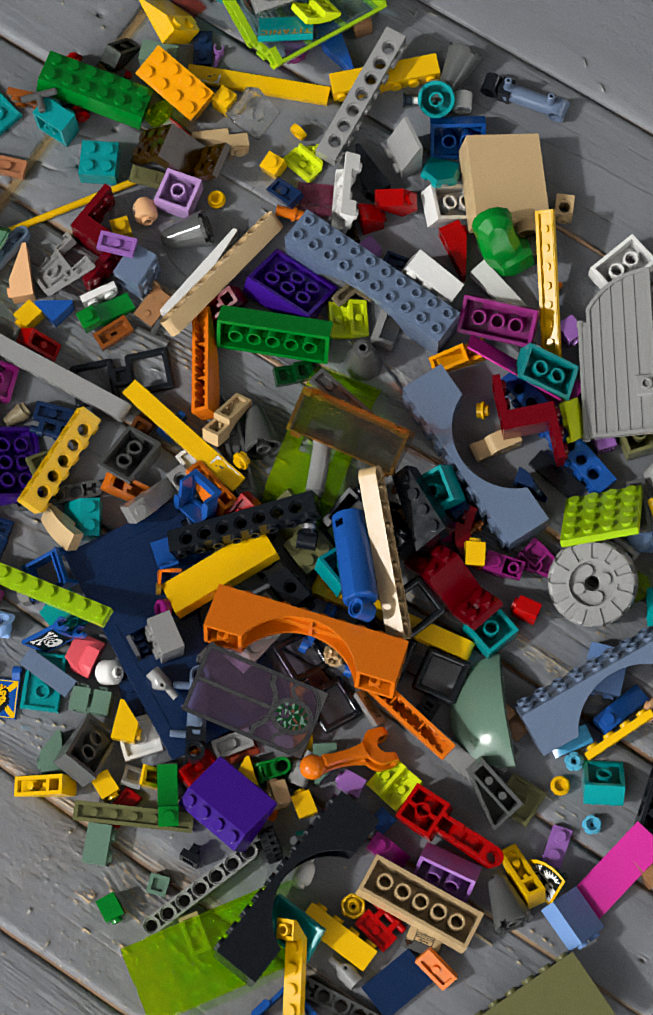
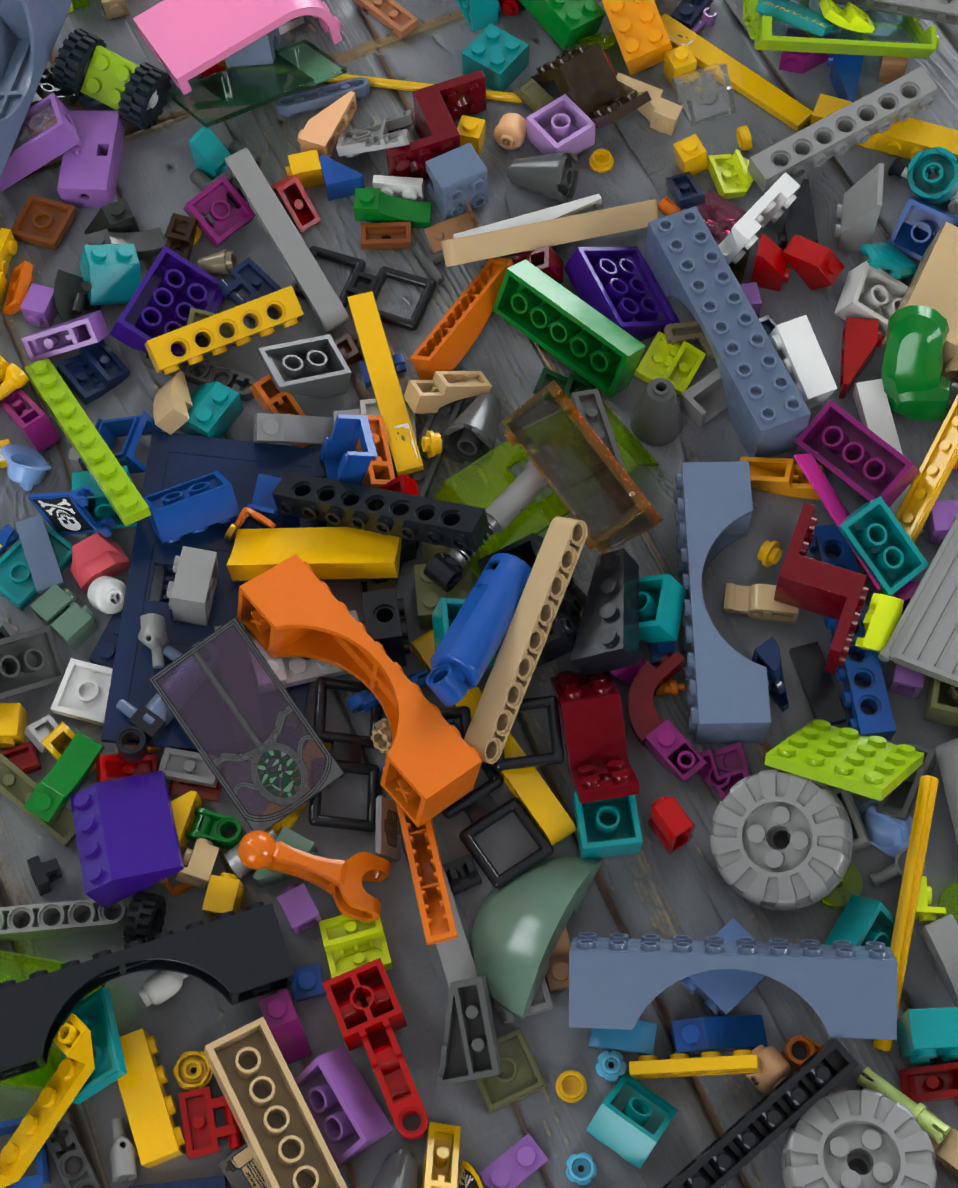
camera: 30 degrees right, 10 degrees down
medium lavender plate [96,230,138,258] -> none
yellow slope [111,699,143,745] -> none
magenta tile [154,599,172,615] -> none
yellow brick [463,538,486,567] -> none
none -> blue slope [143,471,240,543]

